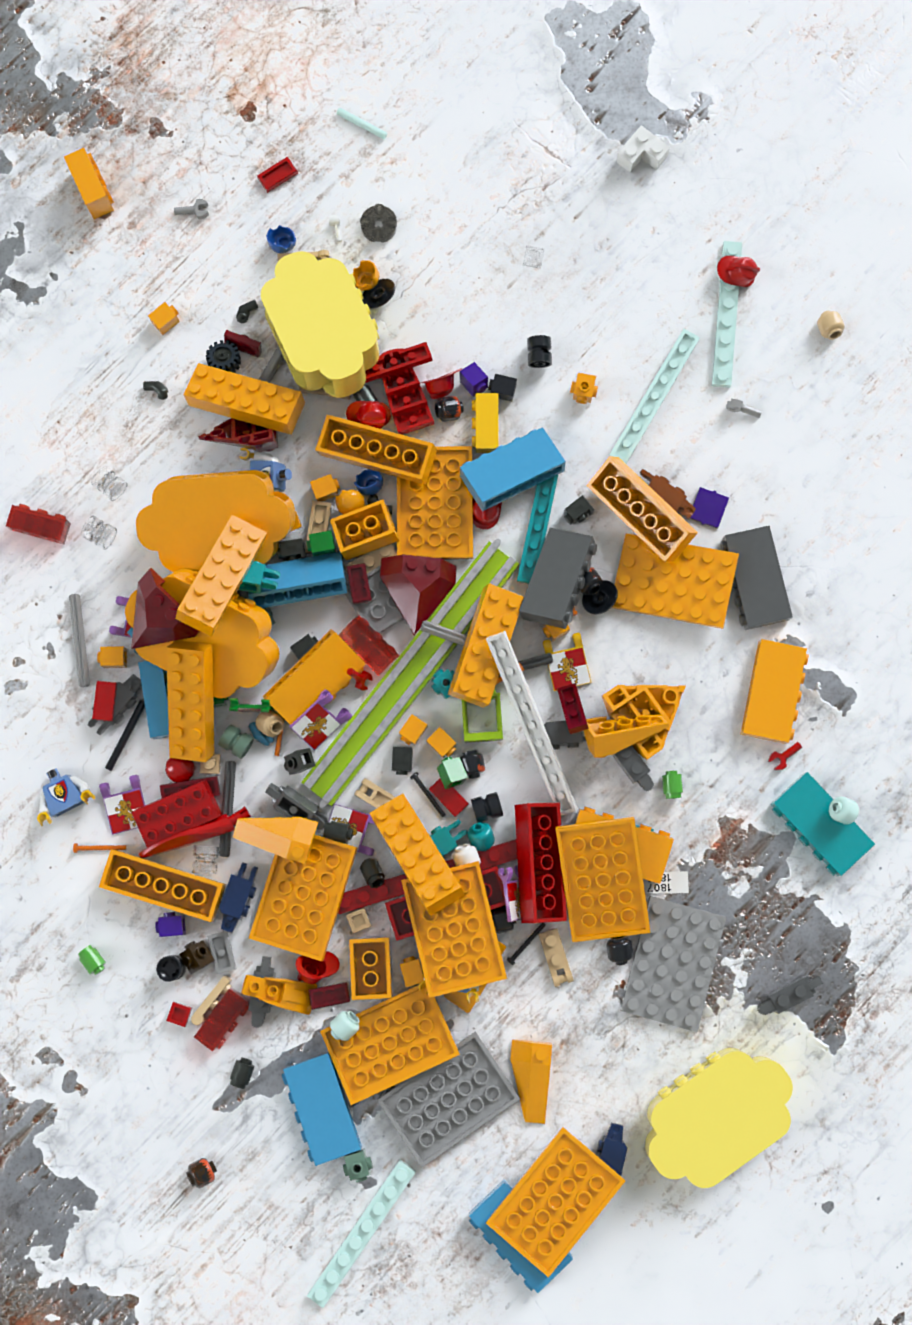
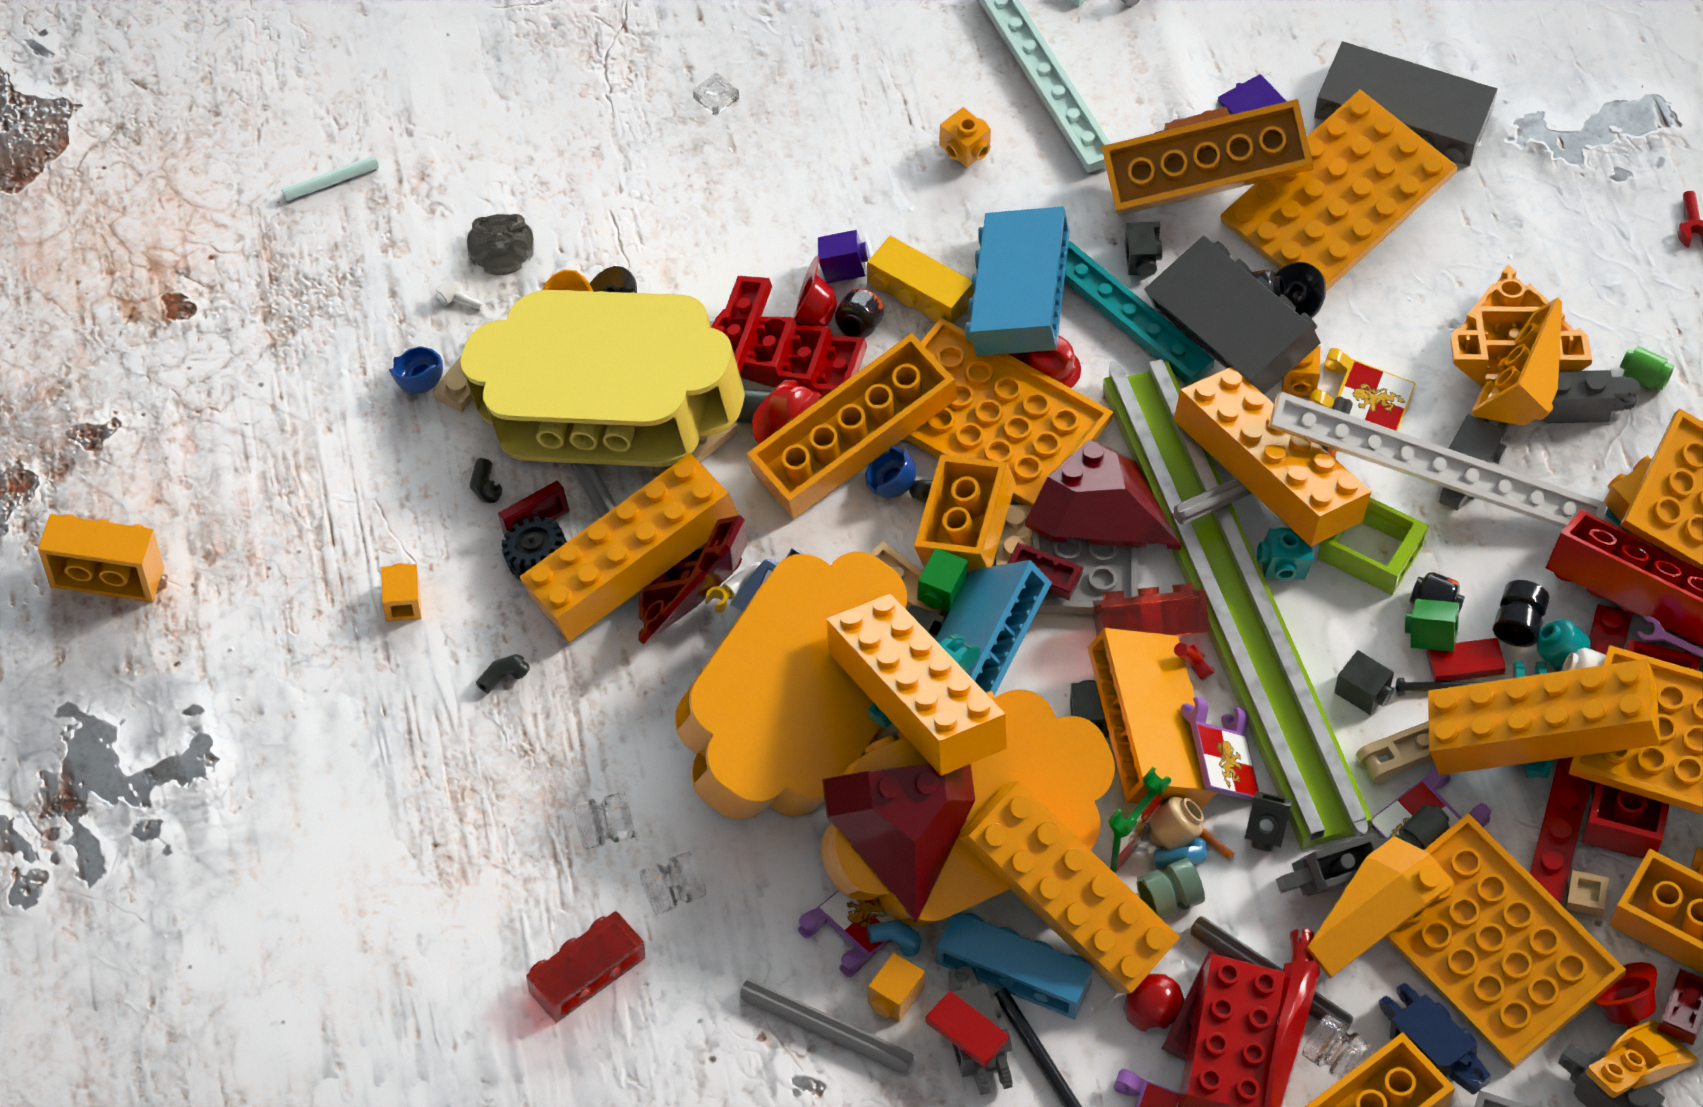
camera: 60 degrees left, 25 degrees down
light grey bar [174,199,209,219] -> none
tan plate [200,754,221,774] -> none
red tile [257,156,298,193] -> none
light orange brick [310,474,341,502] -> none
light orange hair [335,490,365,514] -> none
pearl dark grey brick [360,858,385,888] -> none
light orange brick [399,714,428,746] -> none
light orange brick [426,727,457,758] -> none
black brick [488,374,517,402] -> none
black wheel [527,335,552,368] -> none
dark red plate [557,683,589,734] -> none
light orange brick [740,639,809,744] -> none

